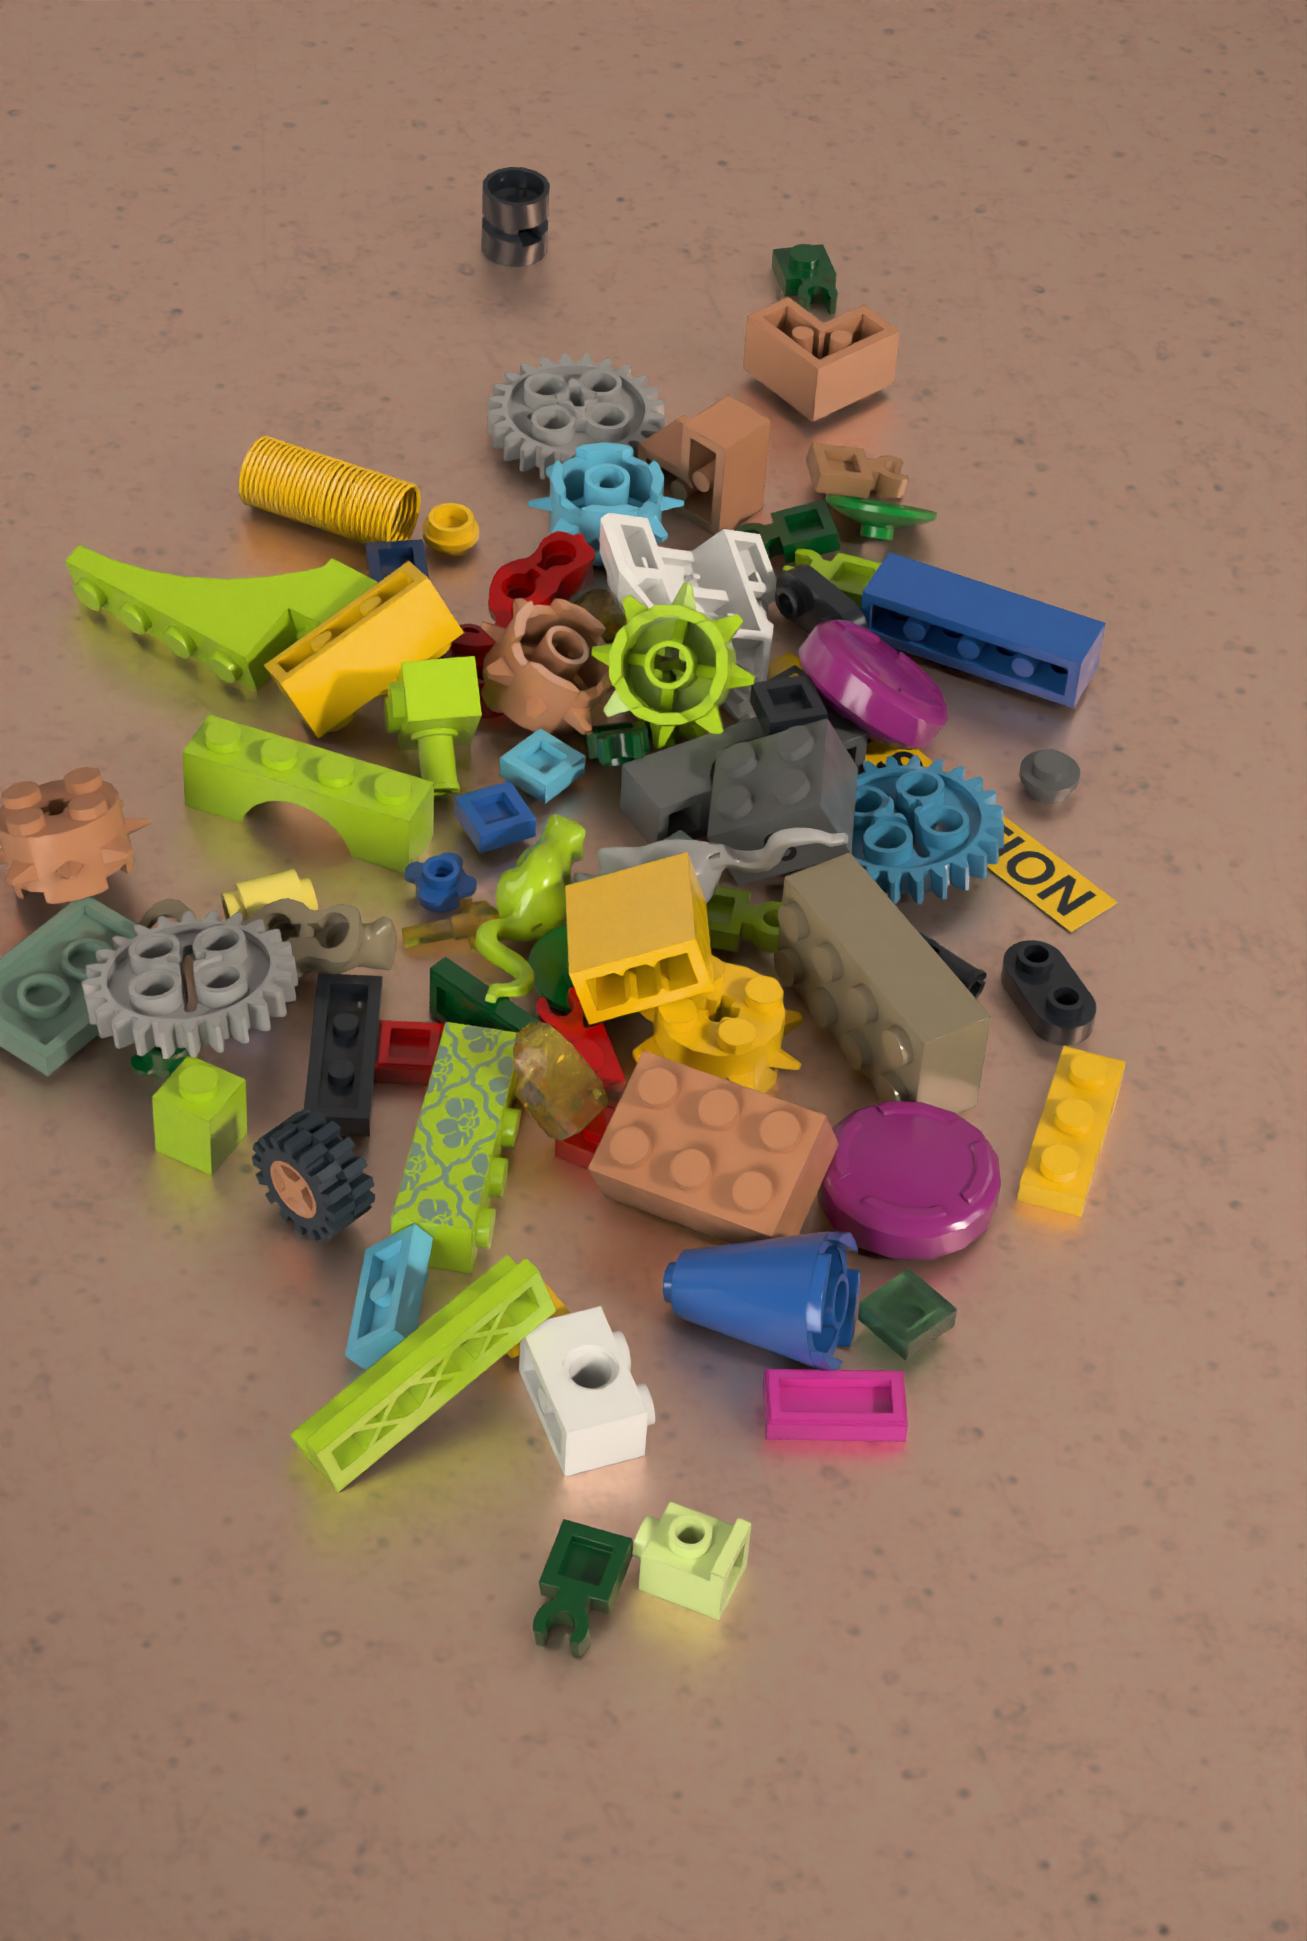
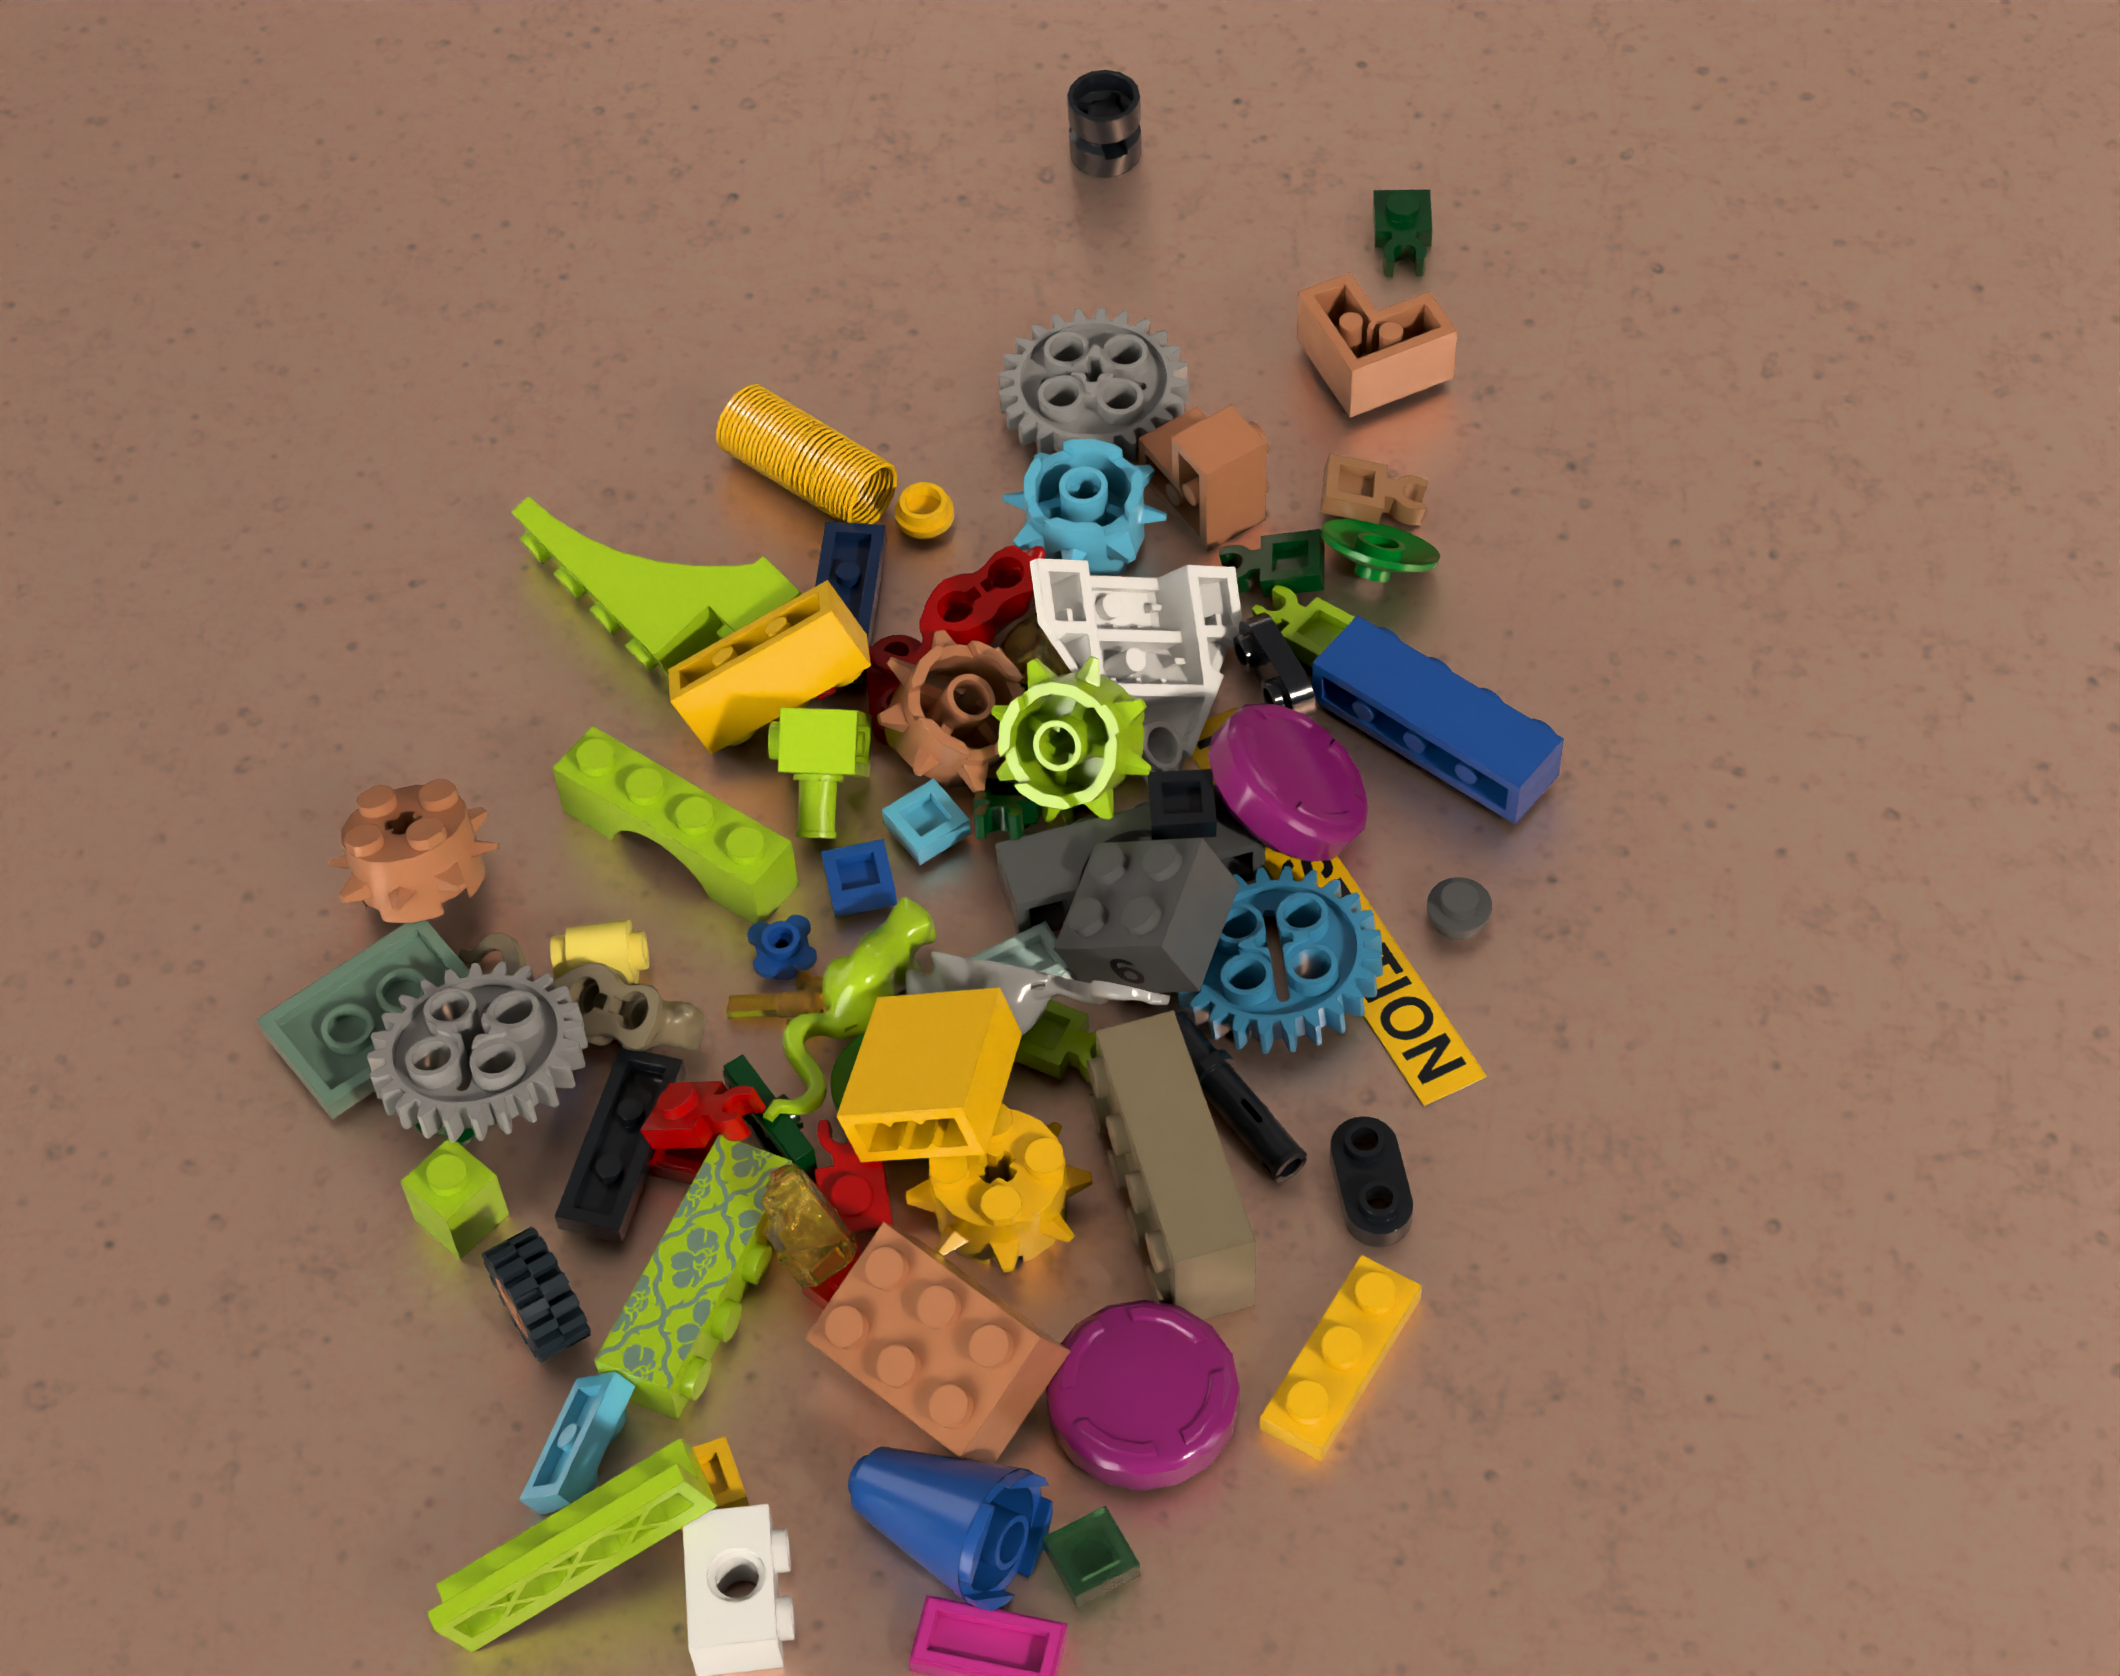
camera: 20 degrees right, 10 degrees up
none -> red plate [640,1081,766,1149]

